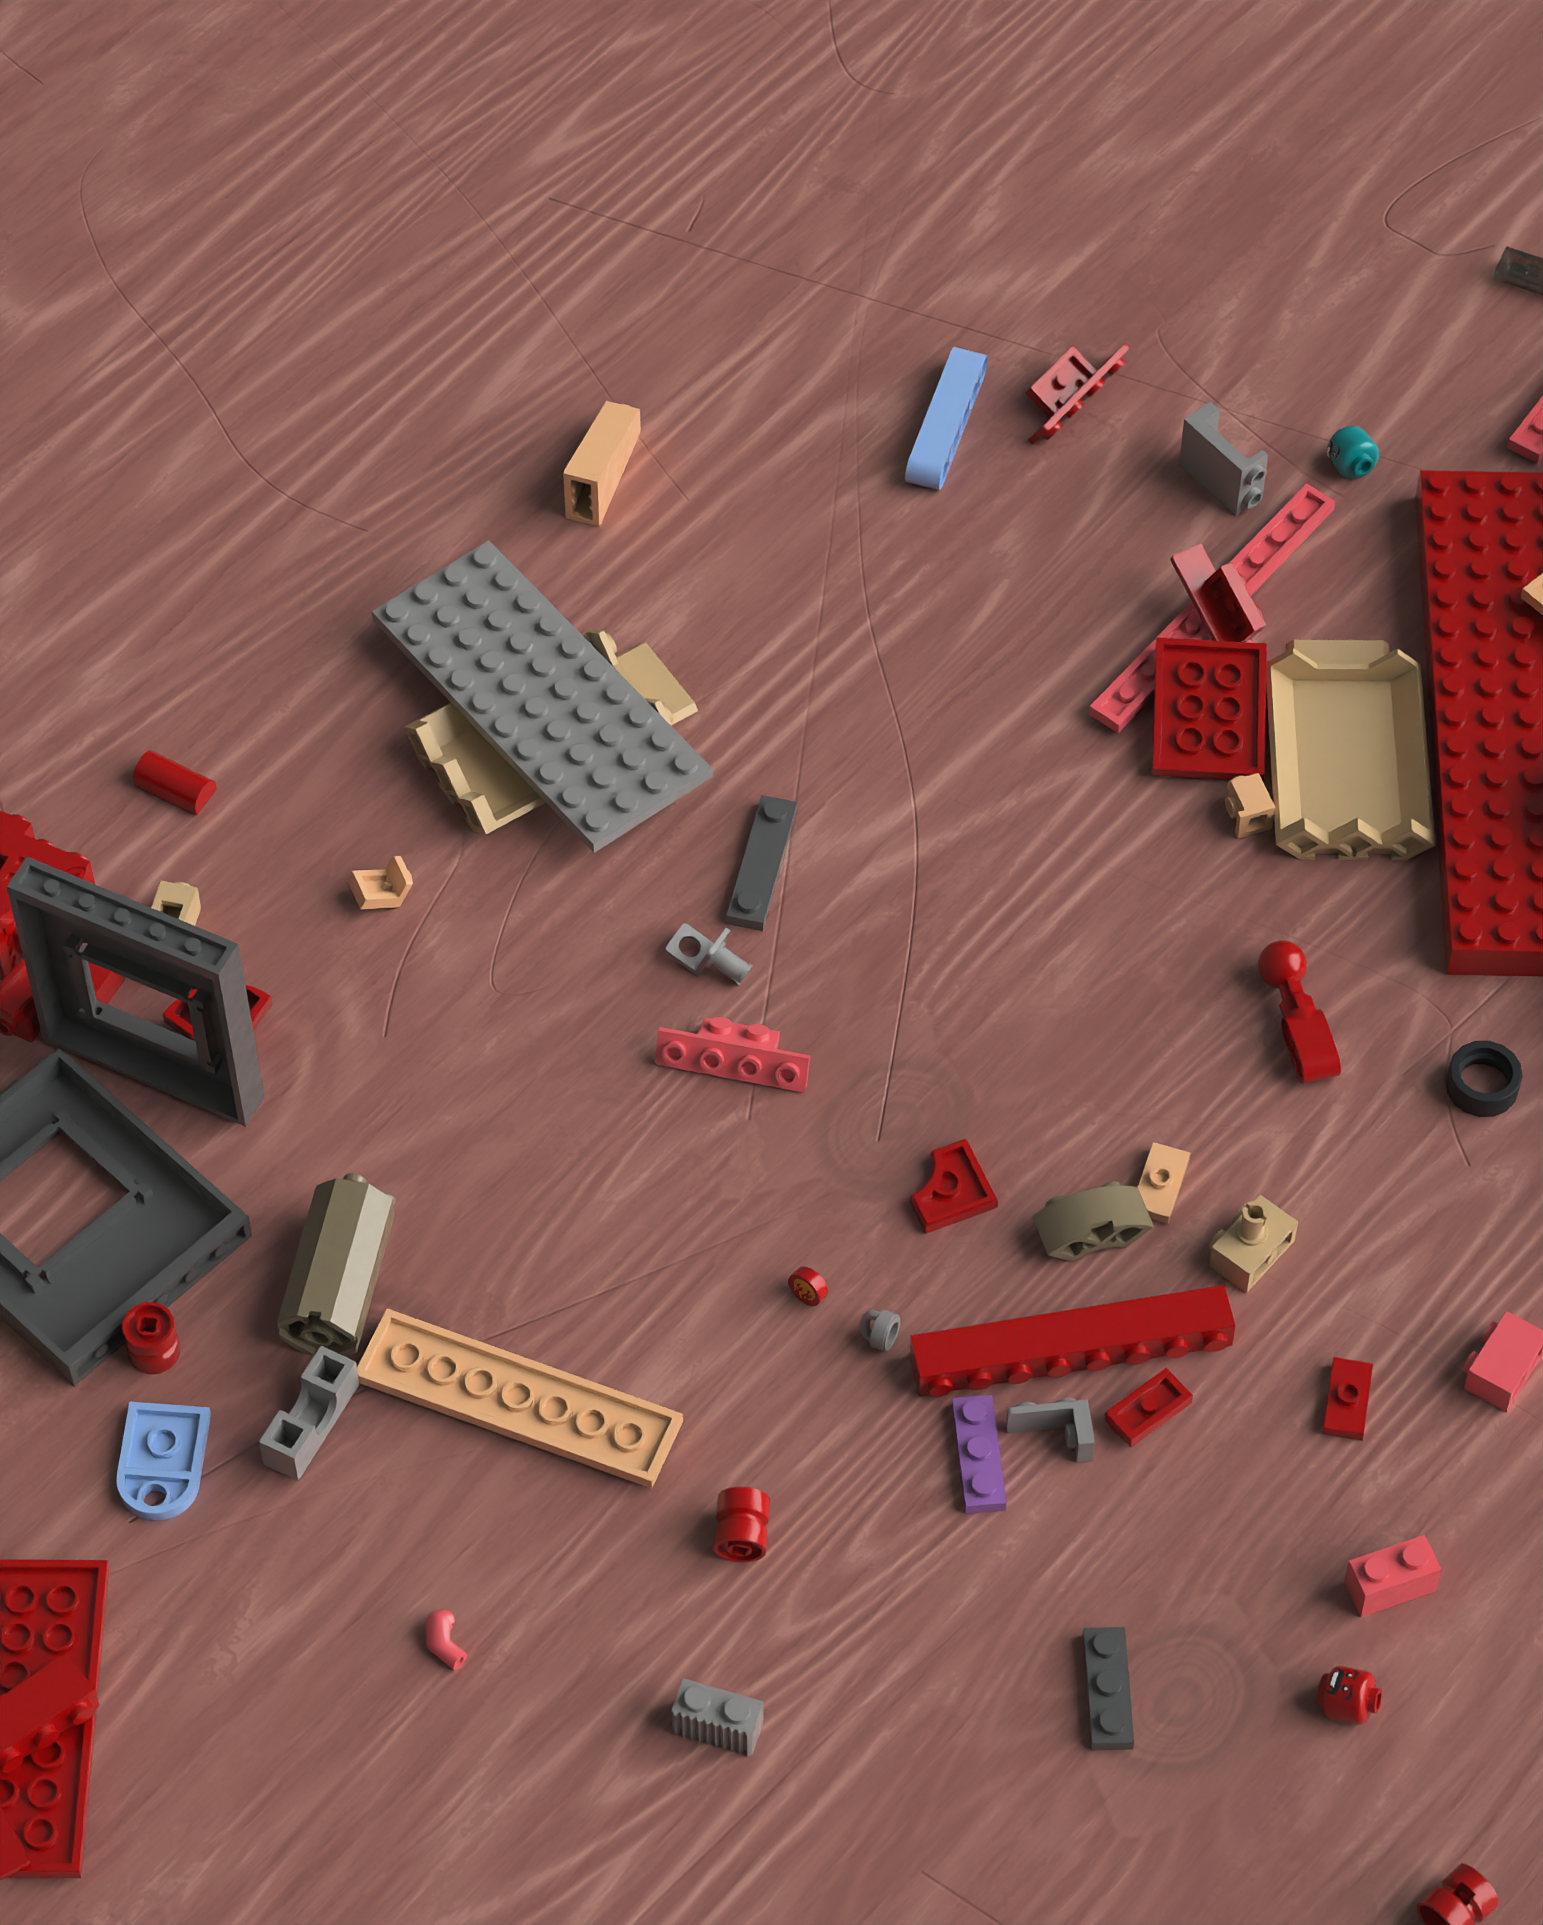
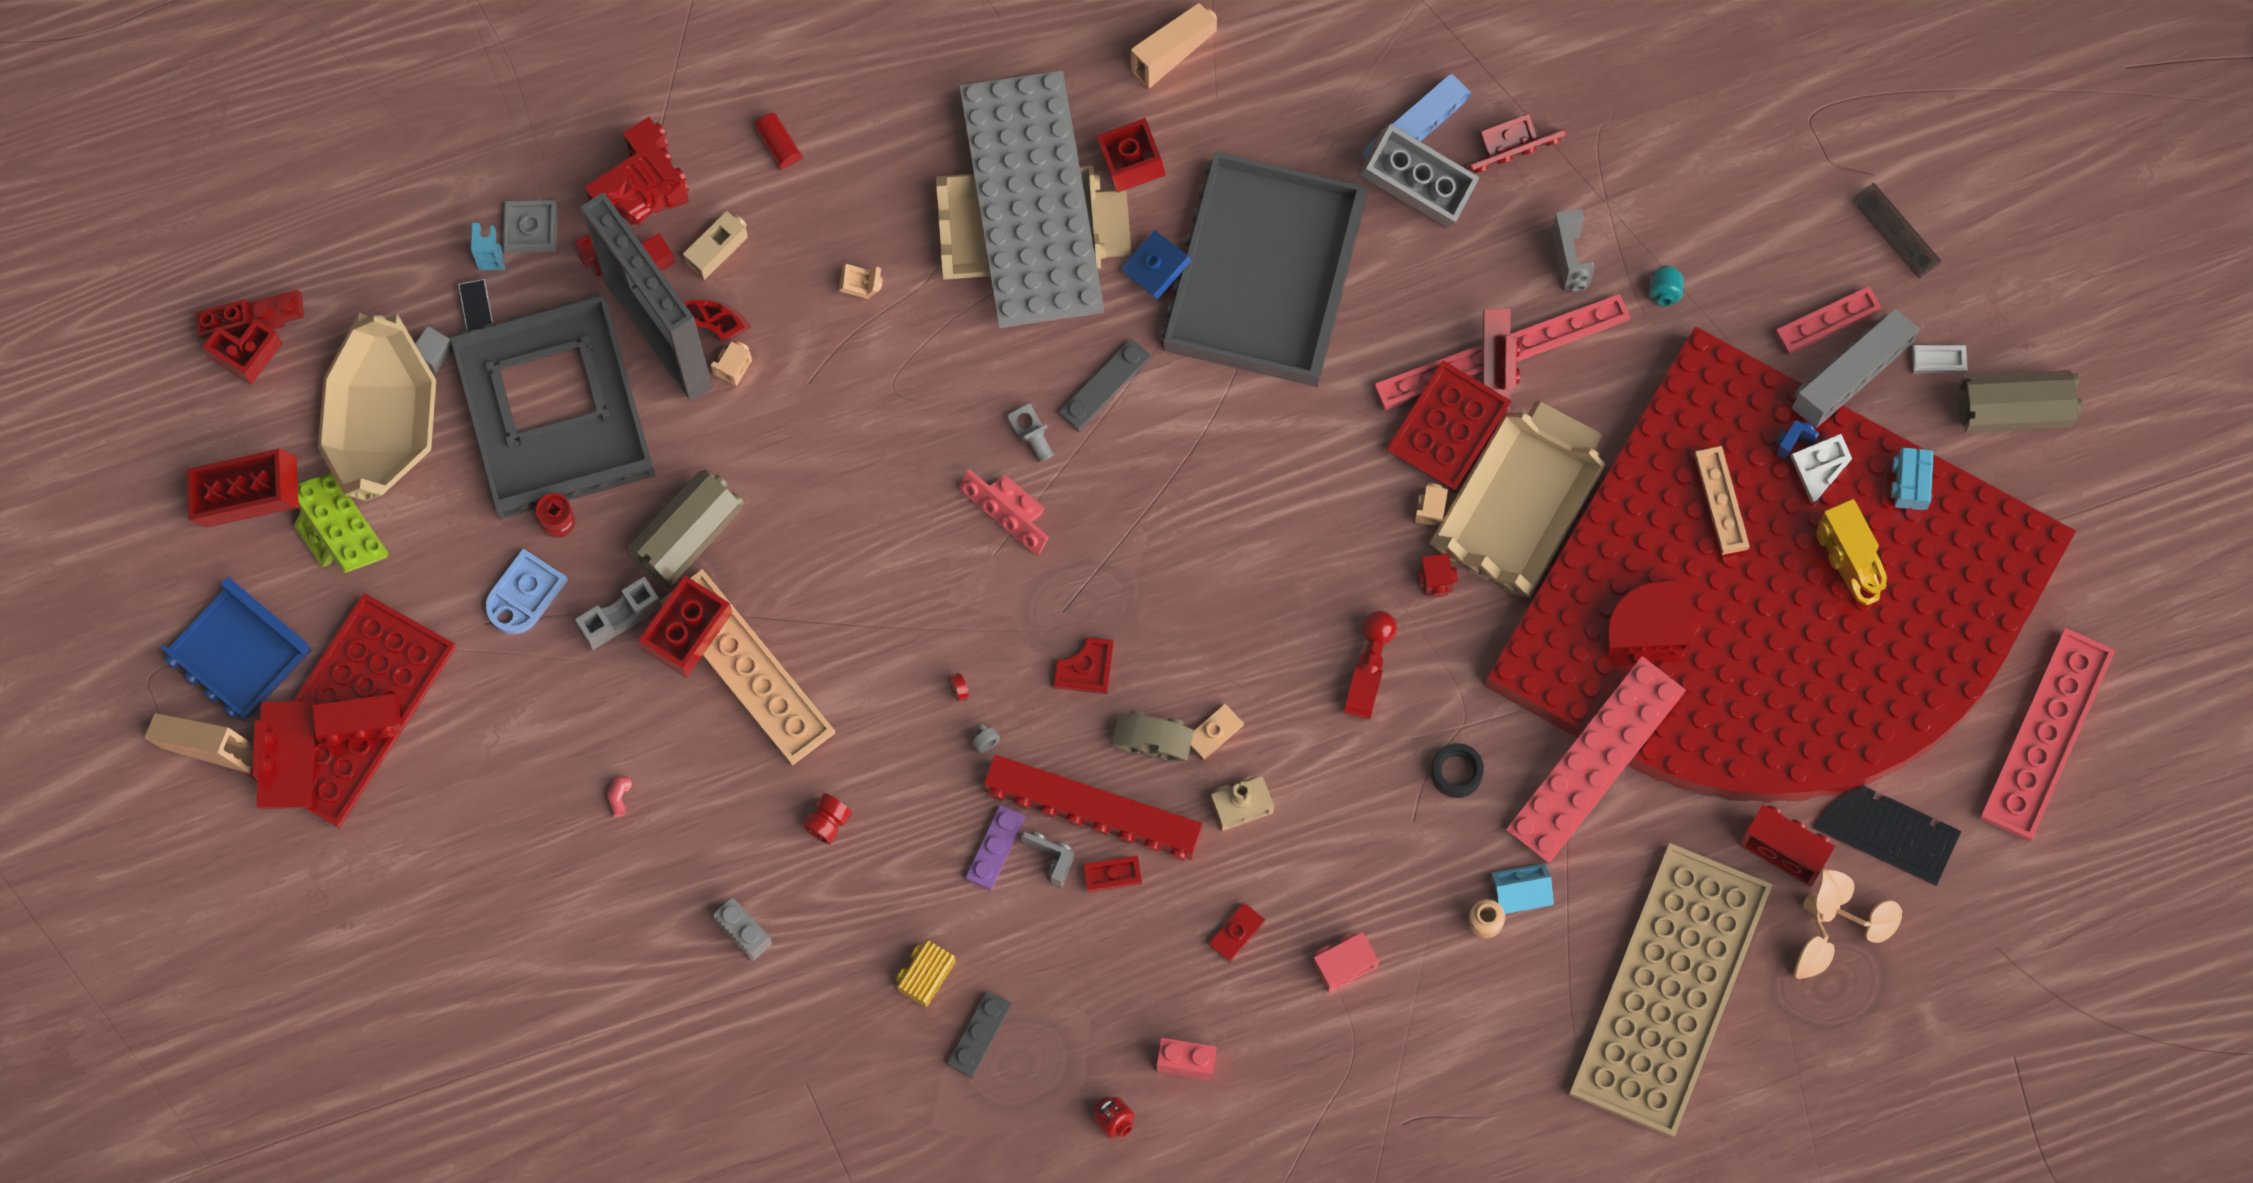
camera: 30 degrees right, 15 degrees up
none -> red brick [638,575,733,678]
none -> light nougat brick [711,341,752,386]
none -> yellow brick [896,940,956,1008]
none -> red brick [1096,118,1166,193]
none -> blue plate [1120,230,1192,299]
none -> dark grey panel [1160,152,1368,387]
none -> light grey brick [1358,124,1480,227]
none -> red brick [1418,553,1458,598]

